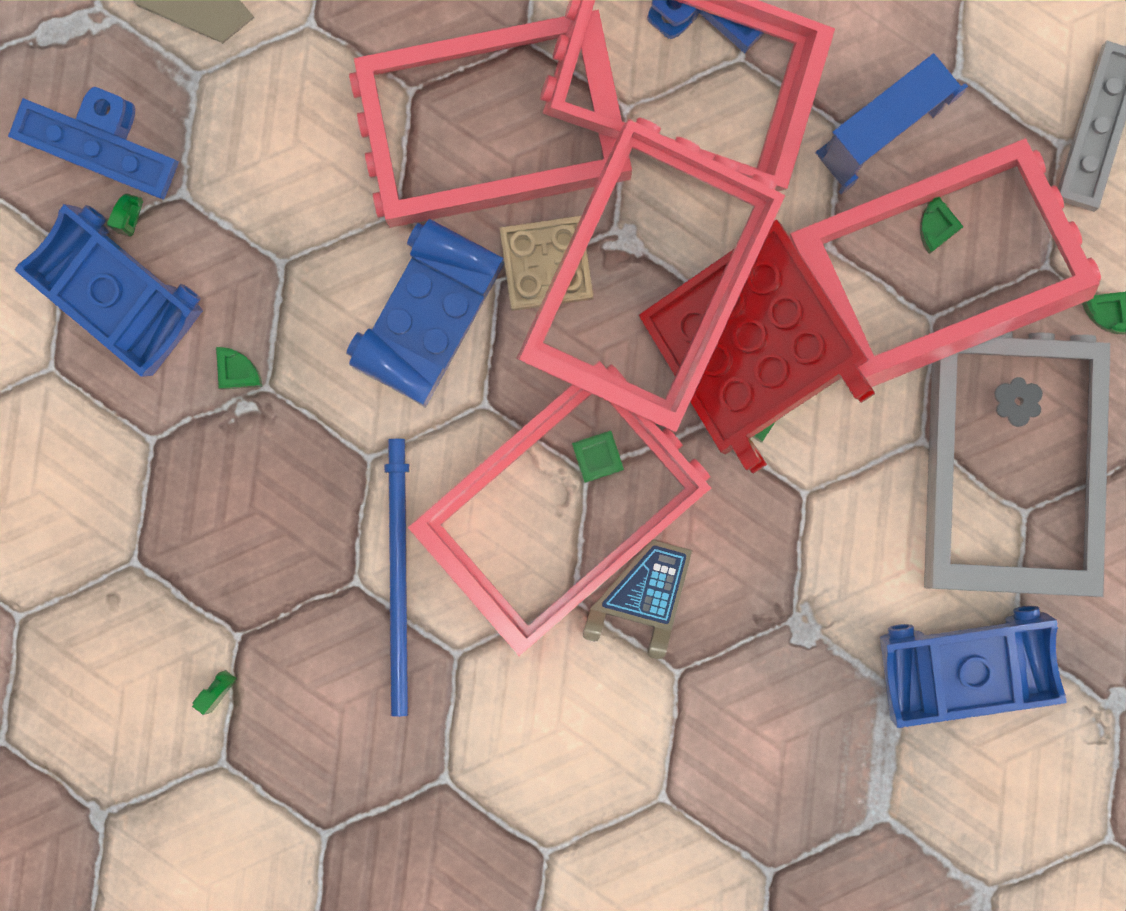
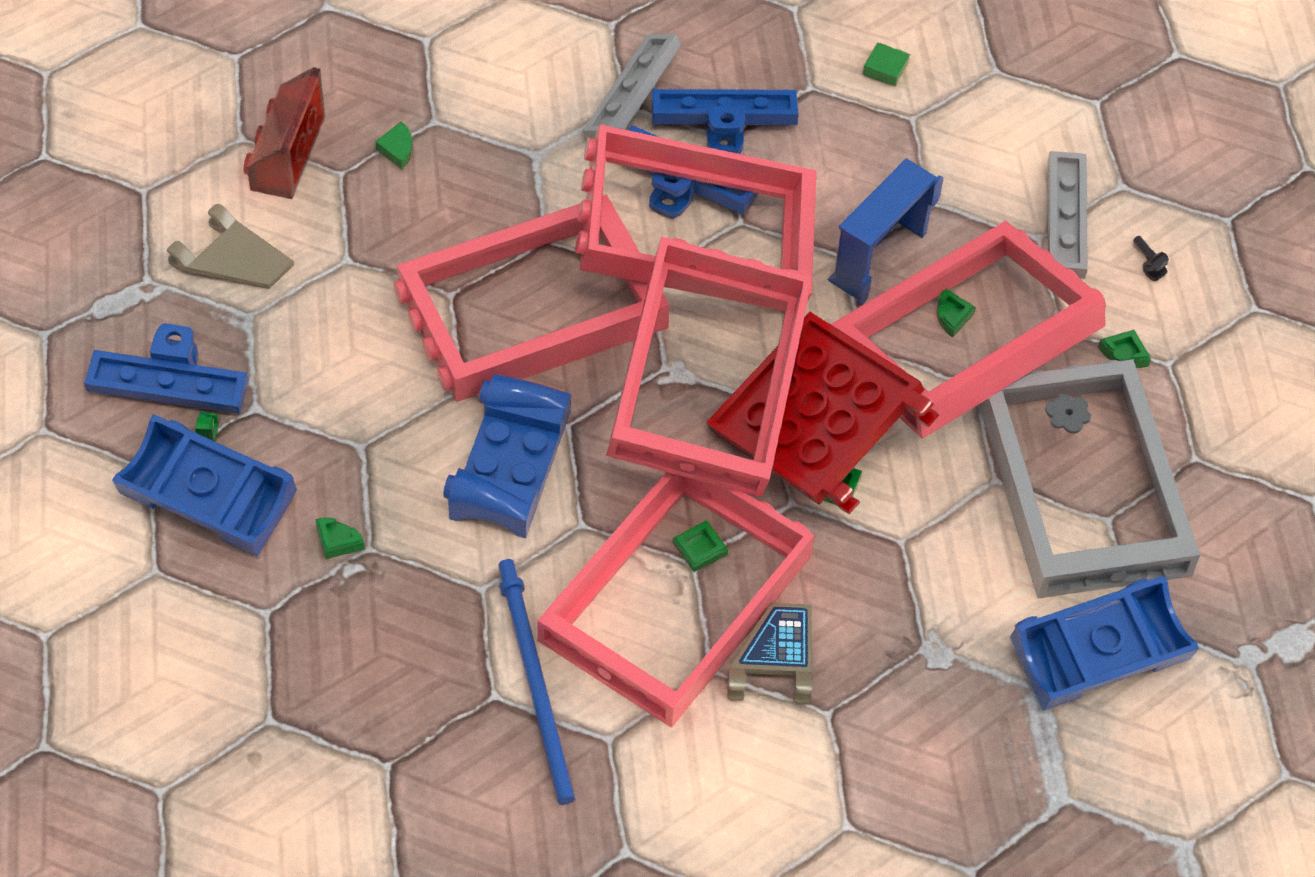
camera: 20 degrees left, 30 degrees down
green tile [192,670,237,715] -> none
tan tile [500,216,593,311] -> none

